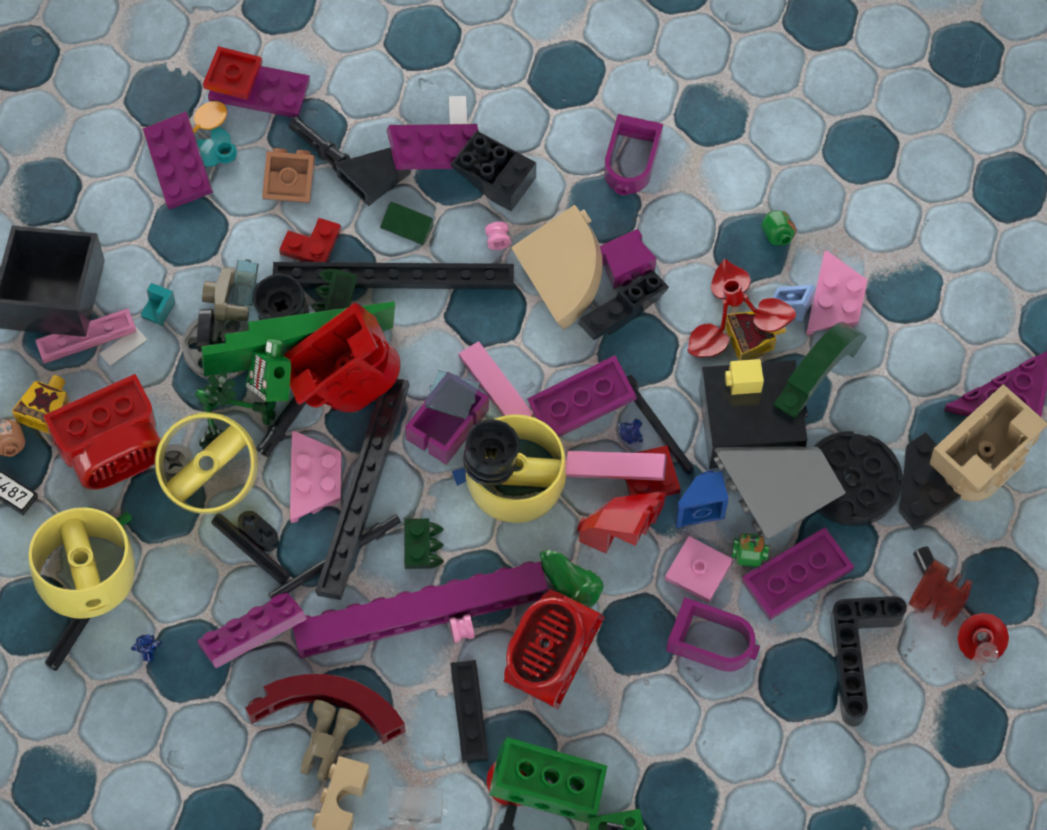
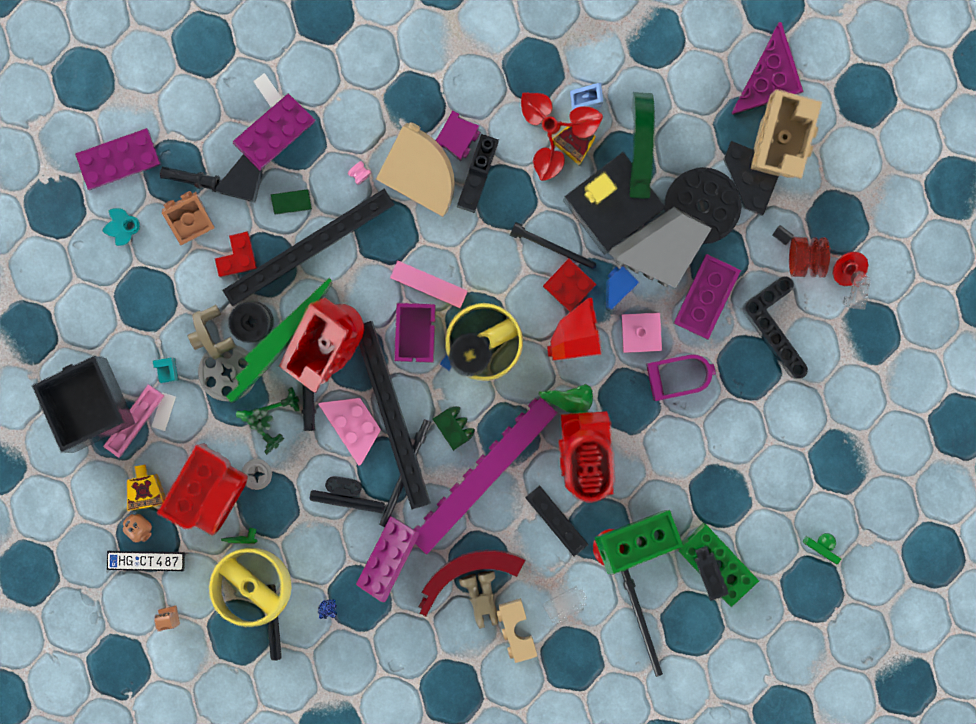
camera: 30 degrees left, 25 degrees up
magenta plate [143,111,213,210] -> none
light yellow cylinder [155,412,258,514] -> none
light orange piece [193,101,227,134] -> none
black beam [197,309,214,352] -> none
red plate [203,46,263,100] -> none
clear light blue piece [231,259,259,306] -> none
green torso [246,339,291,402] -> none
dark green plate [311,269,358,312] -> none
clear light blue piece [425,370,480,419] -> none
bright pink wheel [449,614,475,643] -> none
black slope [451,130,536,211] -> none
magenta plate [527,355,637,437] -> none
bright pink tile [566,451,667,480] -> none
magenta window [604,114,663,195] -> none
clear blue plant [618,418,643,444] -> none
green head [732,533,769,568] -> none
green head [761,210,797,246] -> none
bright pink wing [806,251,868,335] -> none

